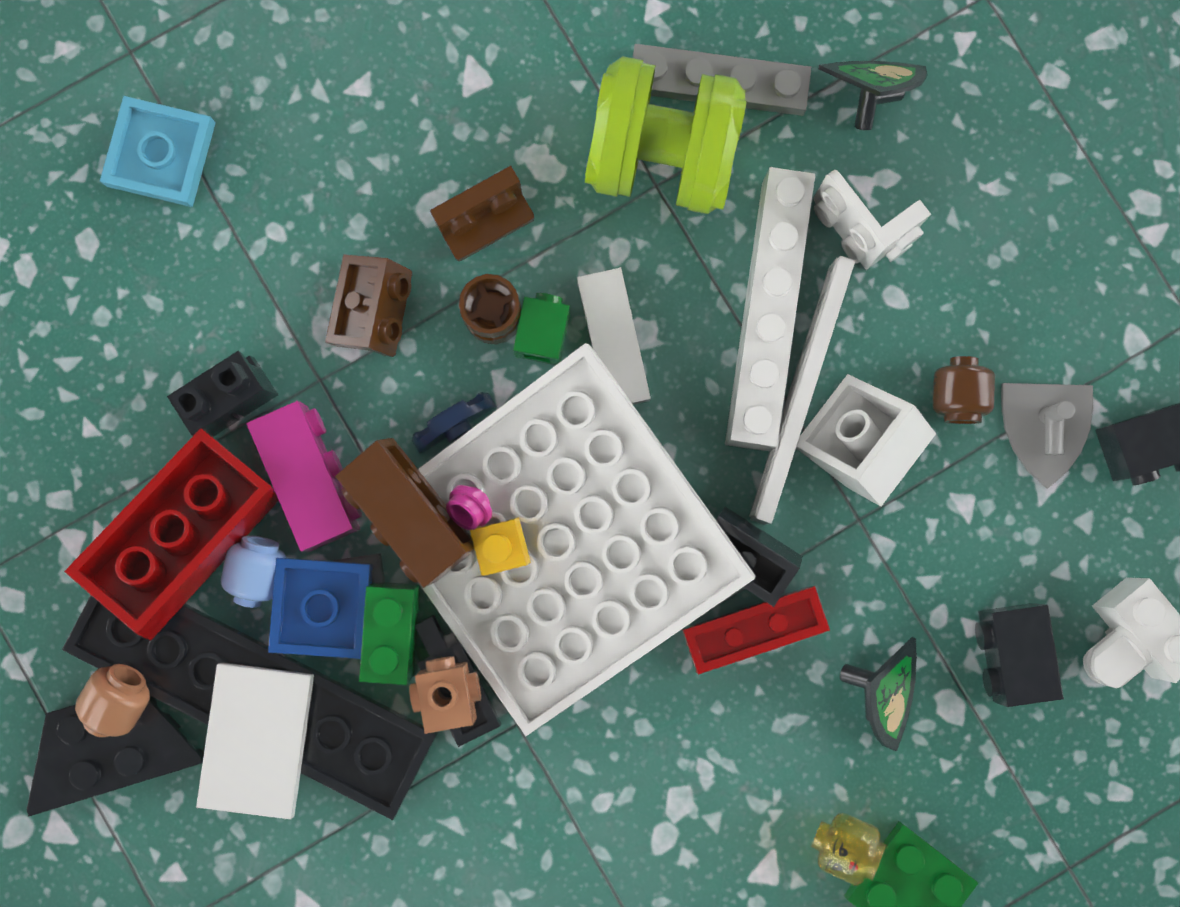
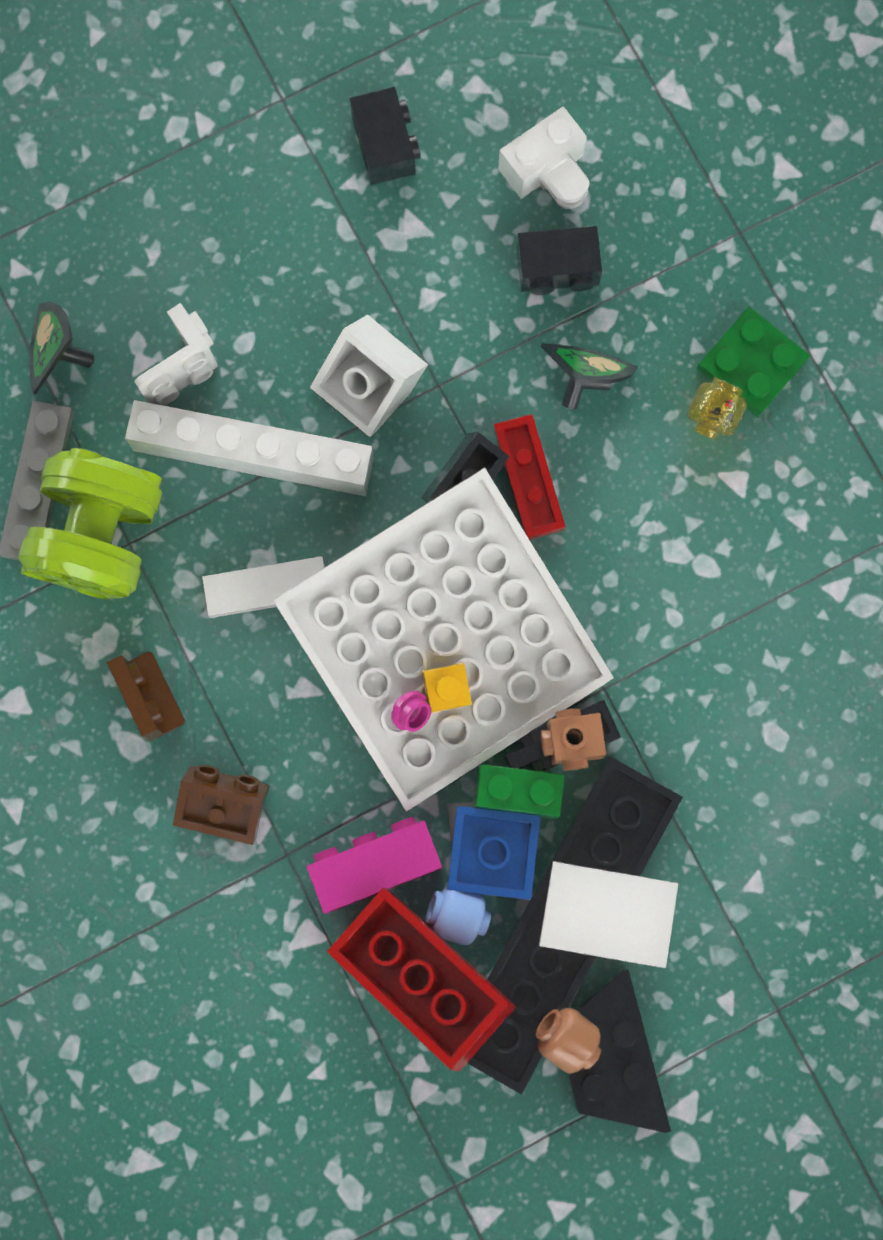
camera: 85 degrees left, 5 degrees down
medium azure plate [100,96,216,207] -> none
black hips [167,351,278,437] -> none
reddish brown brick [335,438,475,588] -> none
dark blue plate [412,392,497,454] -> none
reddish brown wheel [459,274,522,345] -> none
green brick [513,293,570,365] -> none
white tile [749,256,856,525] -> none
reddish brown head [933,356,995,424] -> none
light grey shield [1001,383,1093,489] -> none

